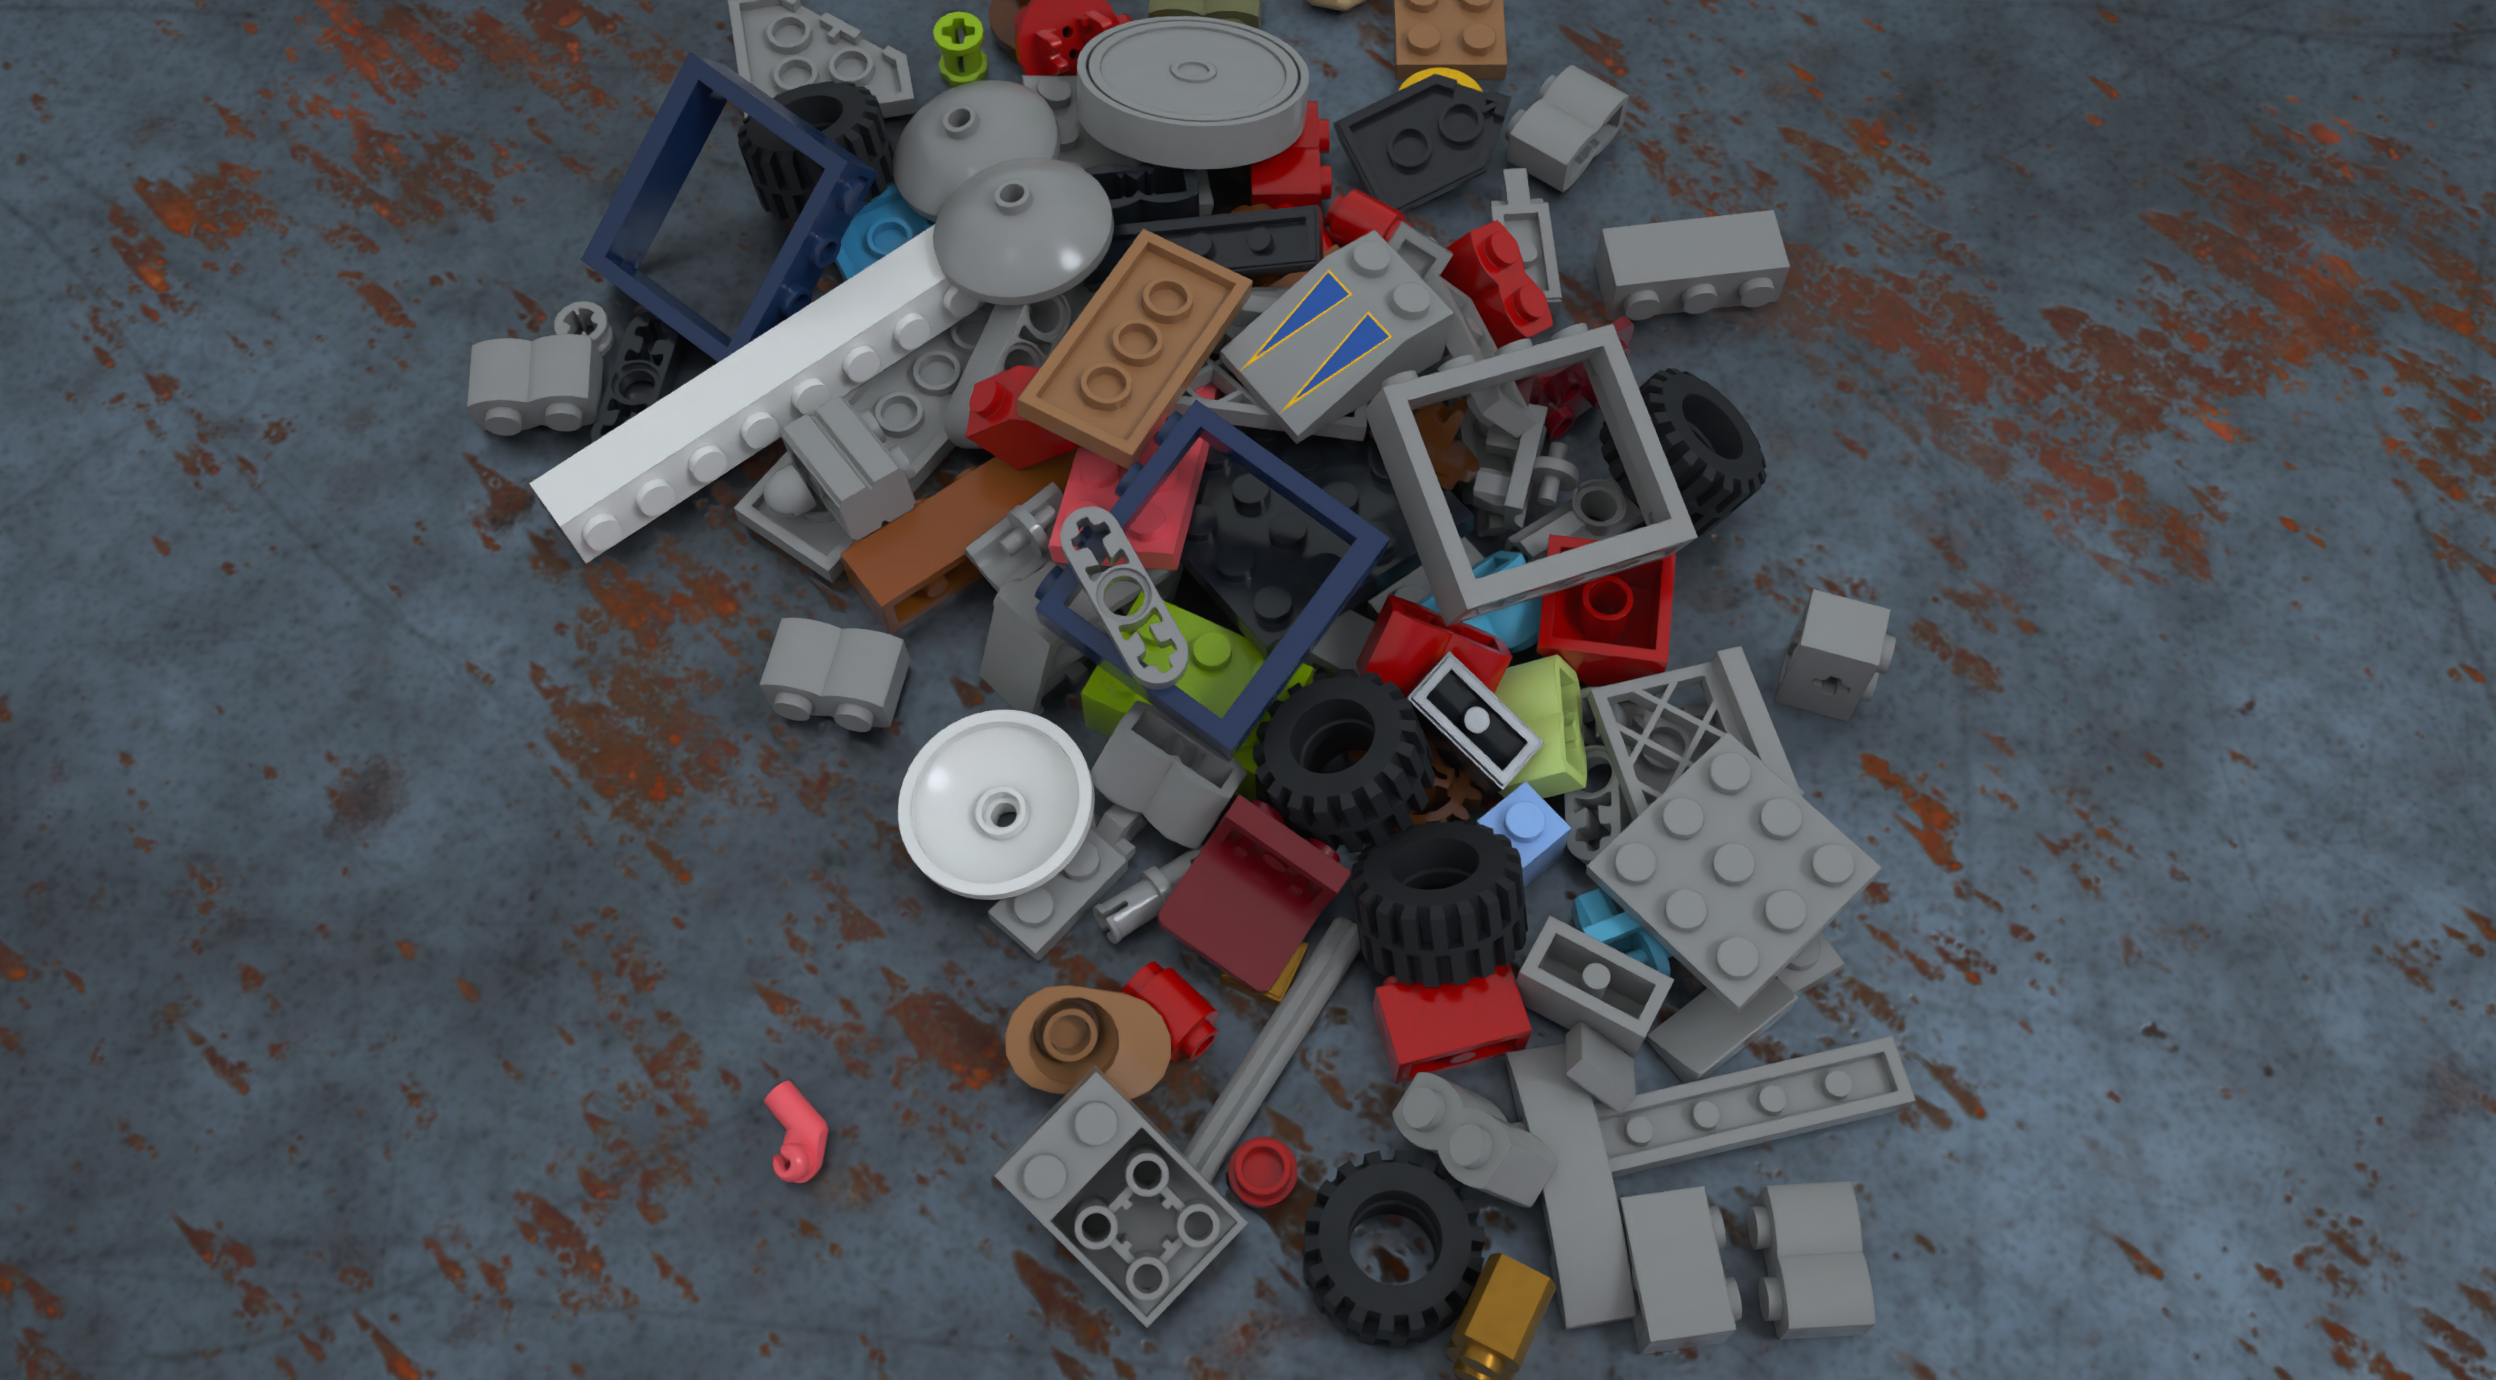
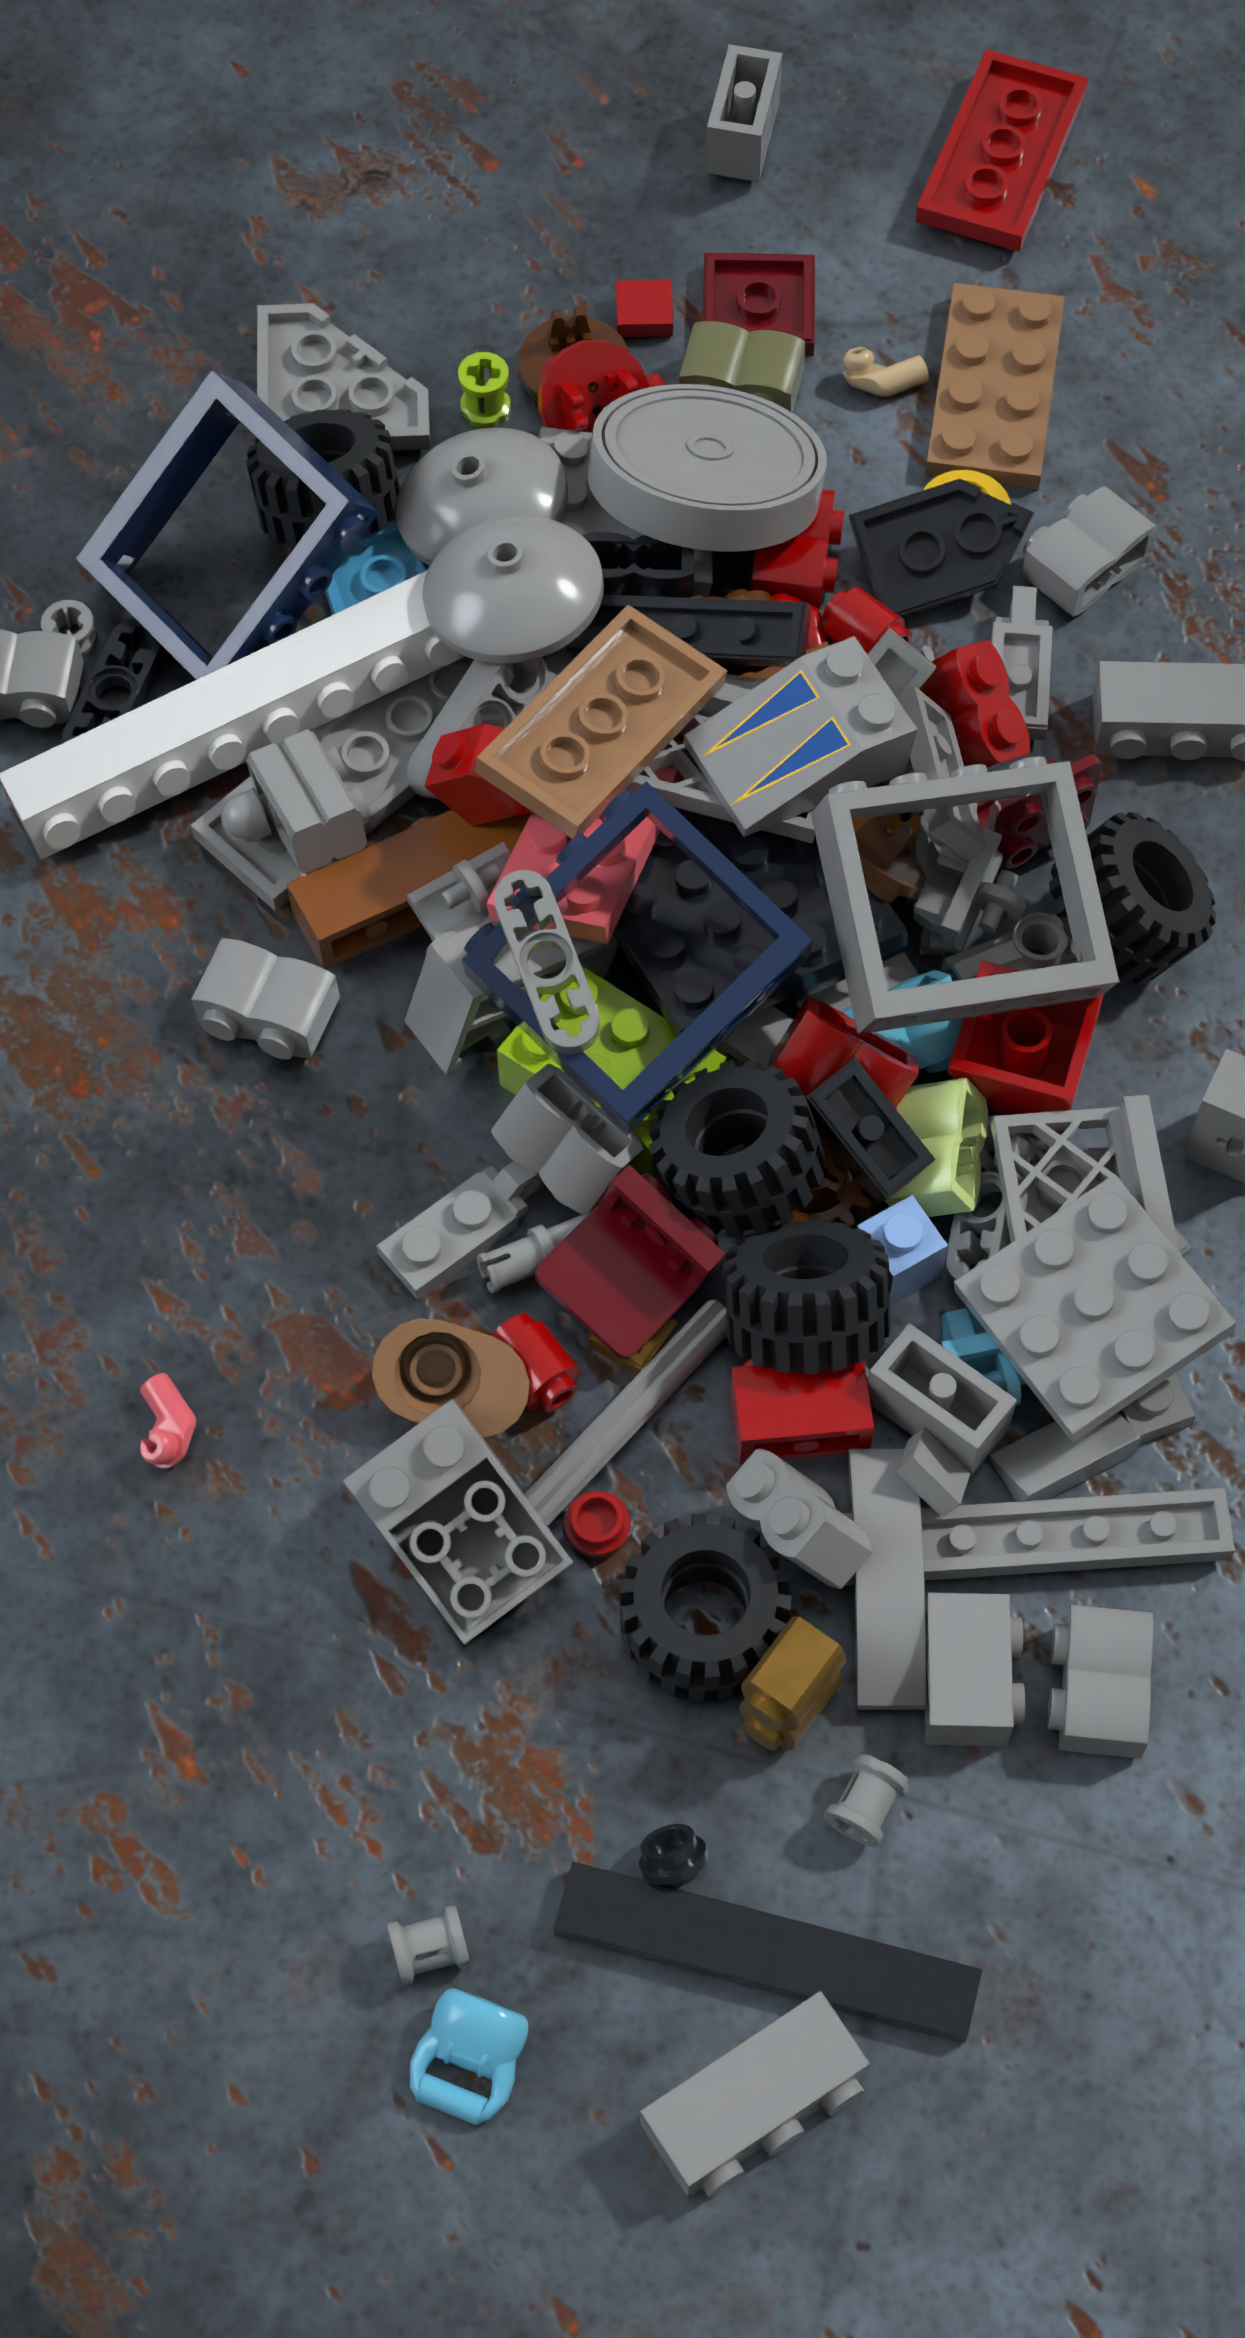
camera: 10 degrees right, 0 degrees up
white dish [898,710,1095,900] -> none

